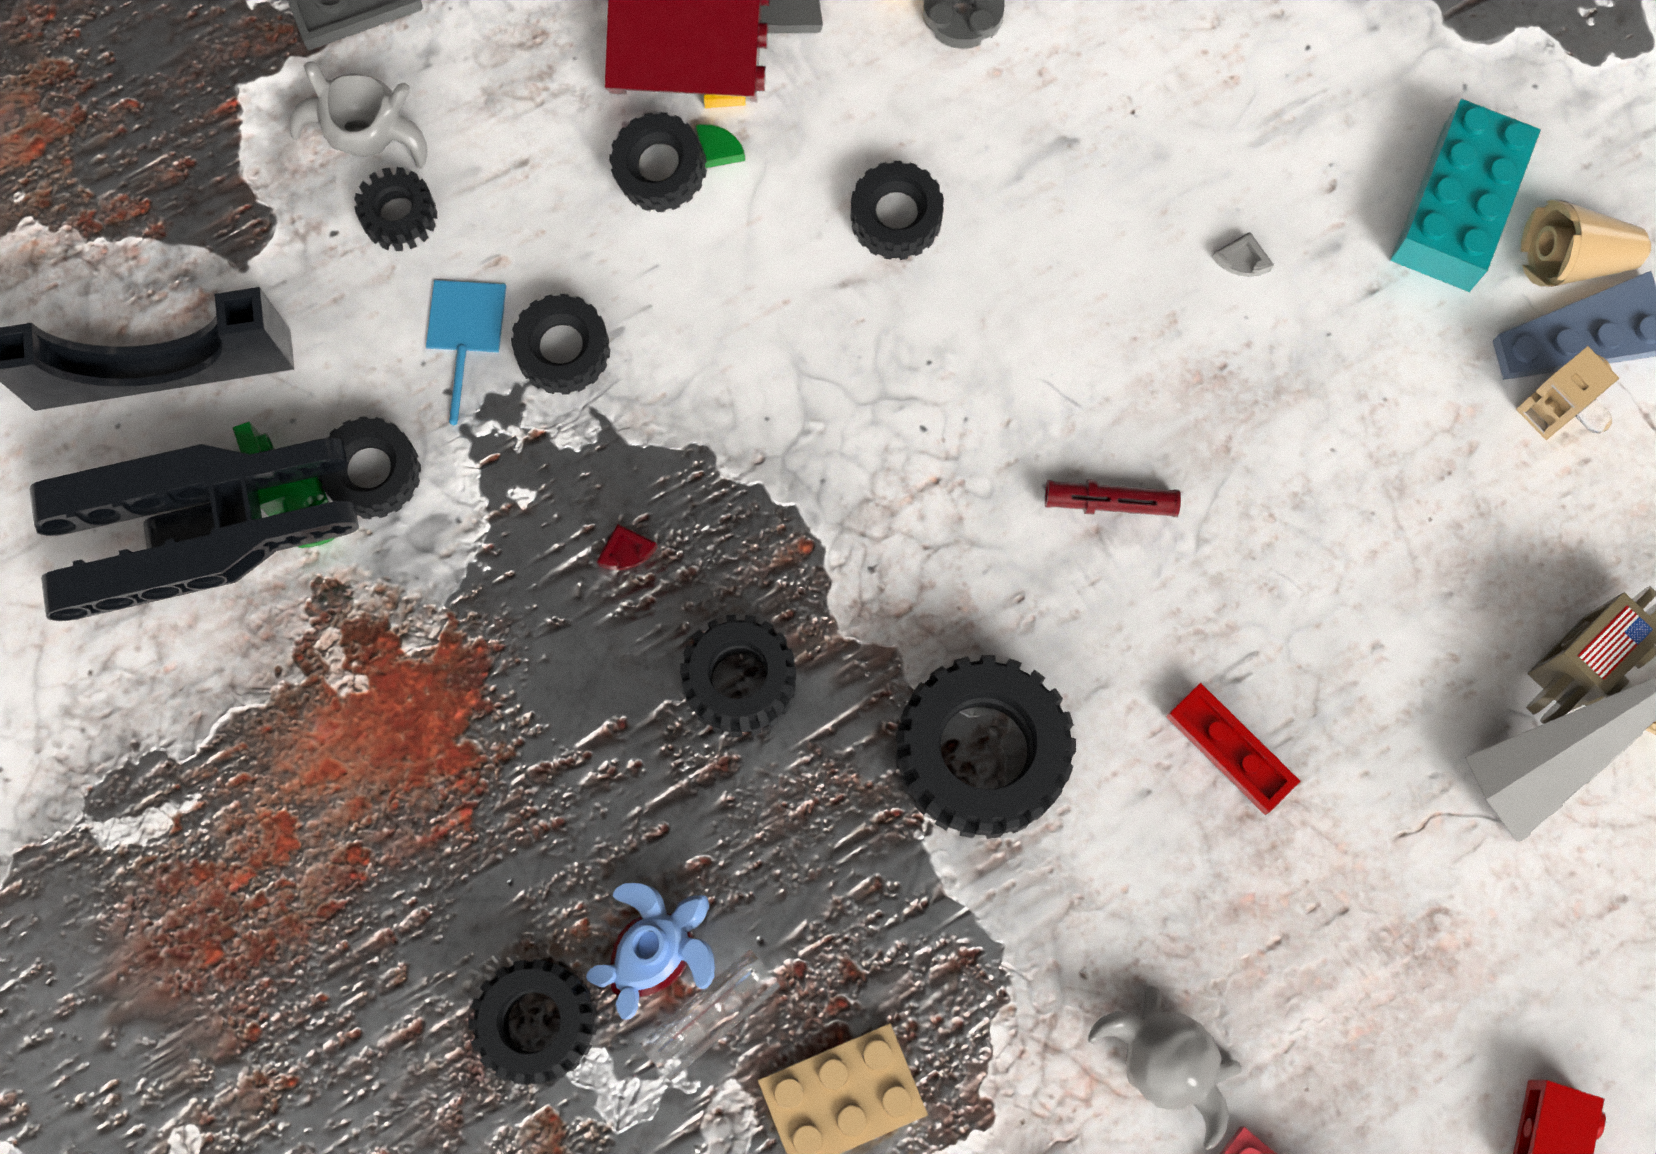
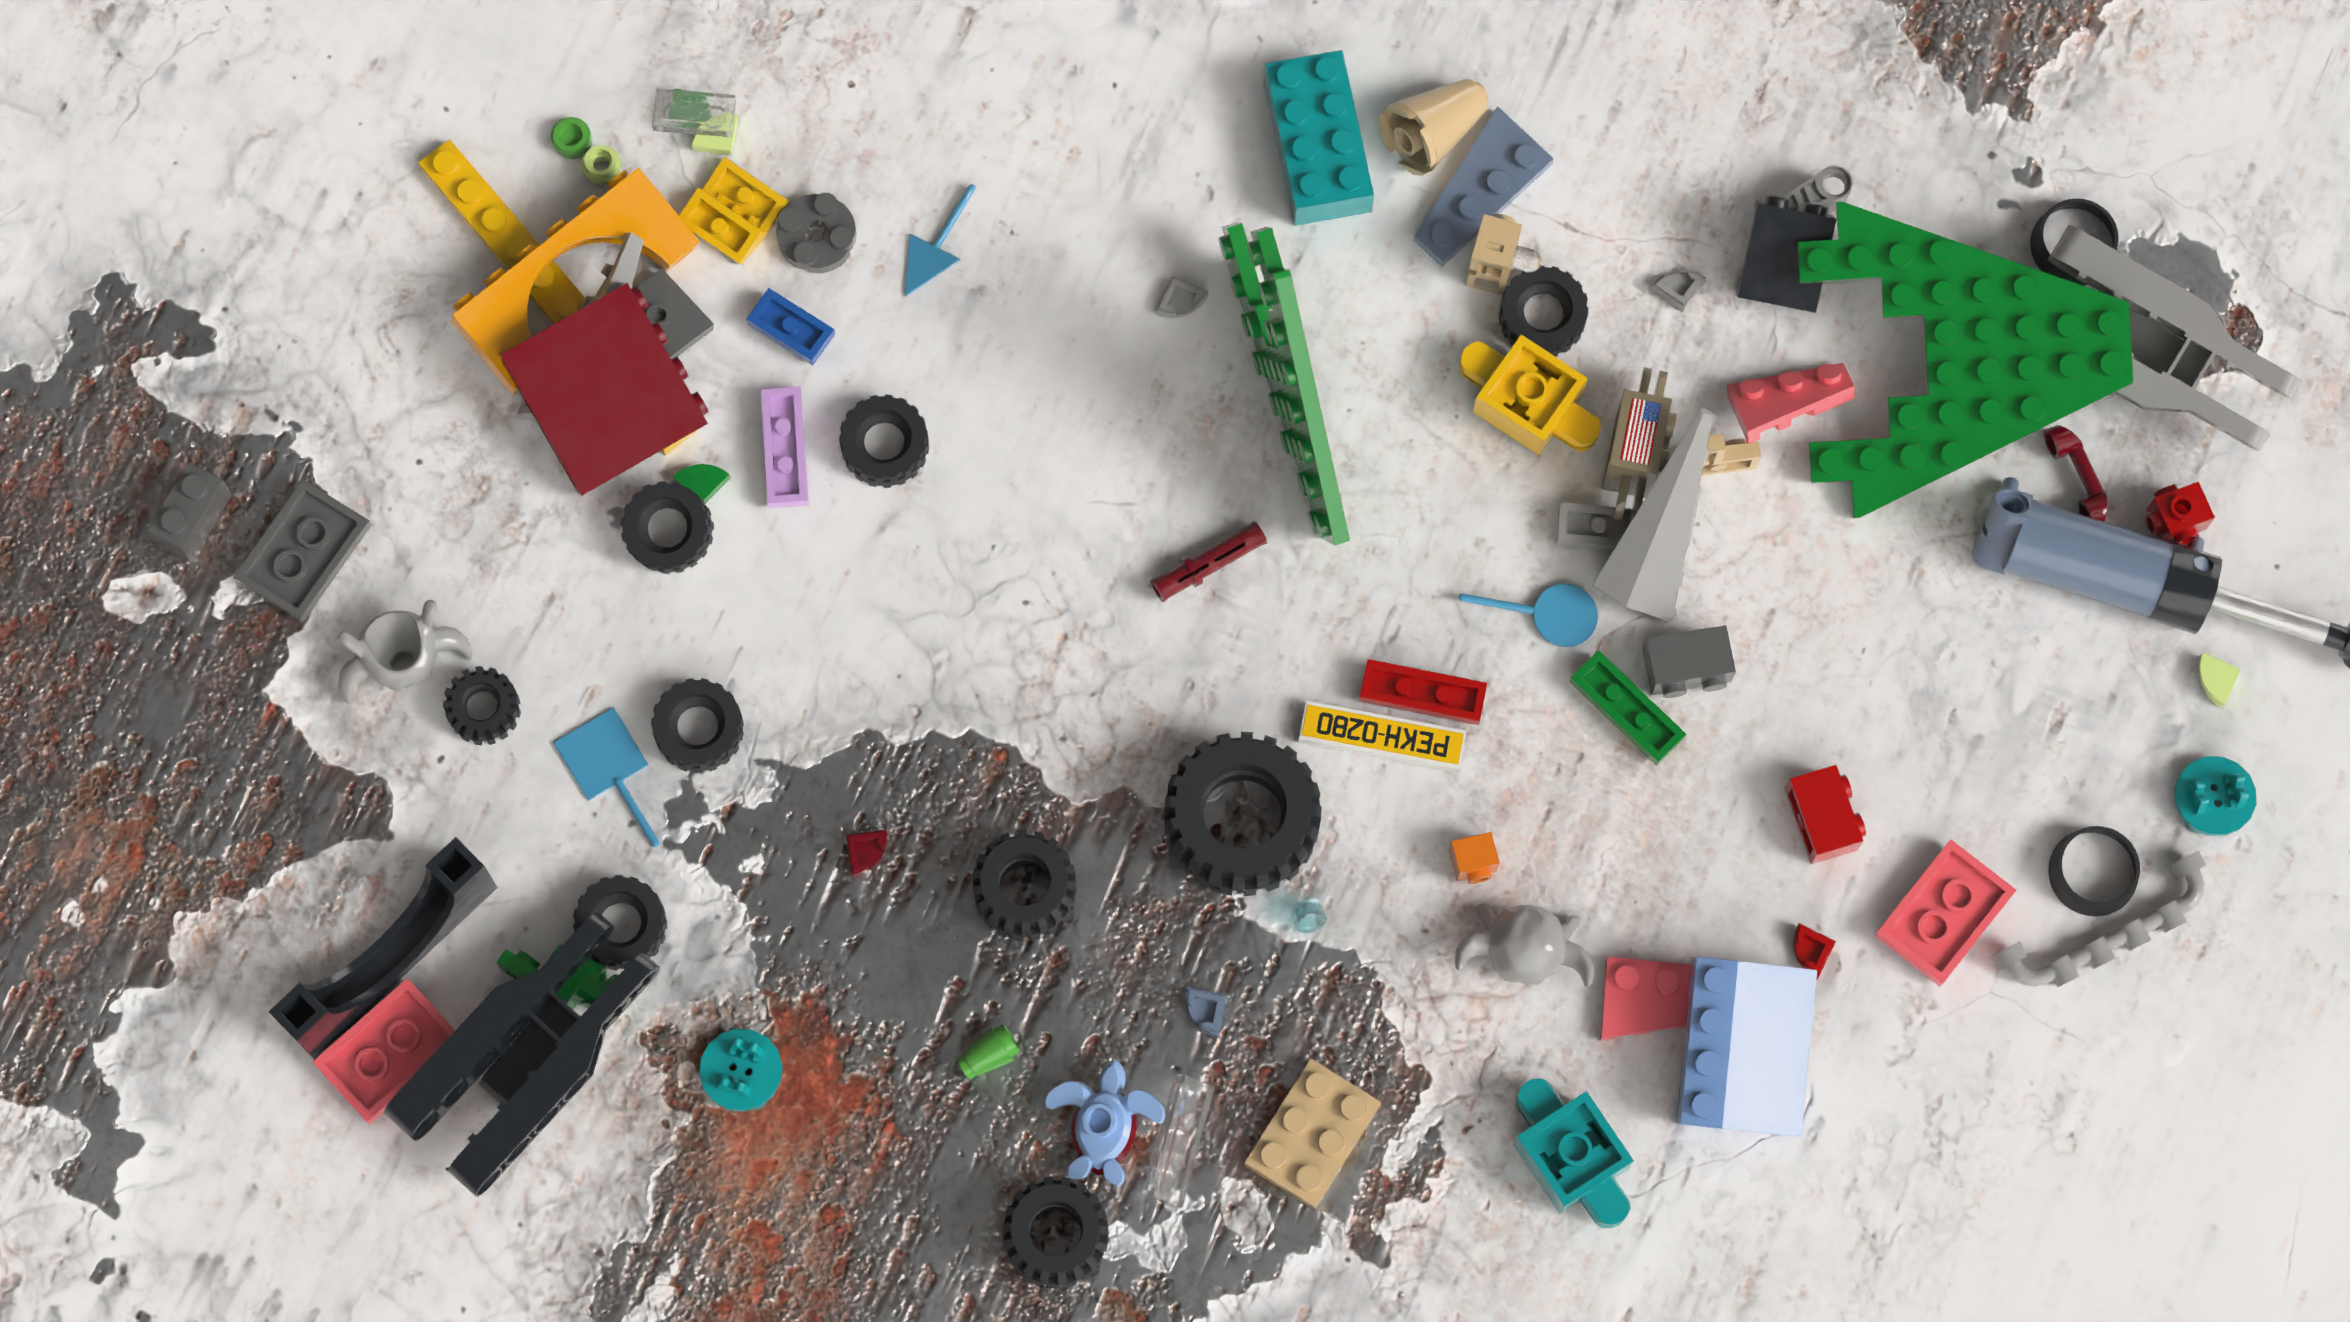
camera: 35 degrees left, 0 degrees up
none -> coral plate [313,978,455,1125]
none -> teal plate [699,1029,783,1112]
none -> blue plate [746,288,835,366]
none -> lavender plate [760,386,809,508]
none -> dark azure piece [905,184,976,297]
none -> bright green cone [957,1024,1021,1080]
none -> sand blue tile [1186,987,1227,1038]
none -> green wing [1218,222,1350,546]
none -> clear light blue hinge [1292,897,1327,933]
none -> tile [1298,700,1467,773]
none -> orange plate [1449,832,1500,884]
none -> dark azure piece [1458,584,1598,647]
none -> yellow brick [1460,335,1601,456]
none -> black tyre [1499,265,1589,357]
none -> light grey plate [1556,502,1631,551]
none -> green plate [1569,650,1687,766]
none -> dark grey brick [1642,625,1736,698]

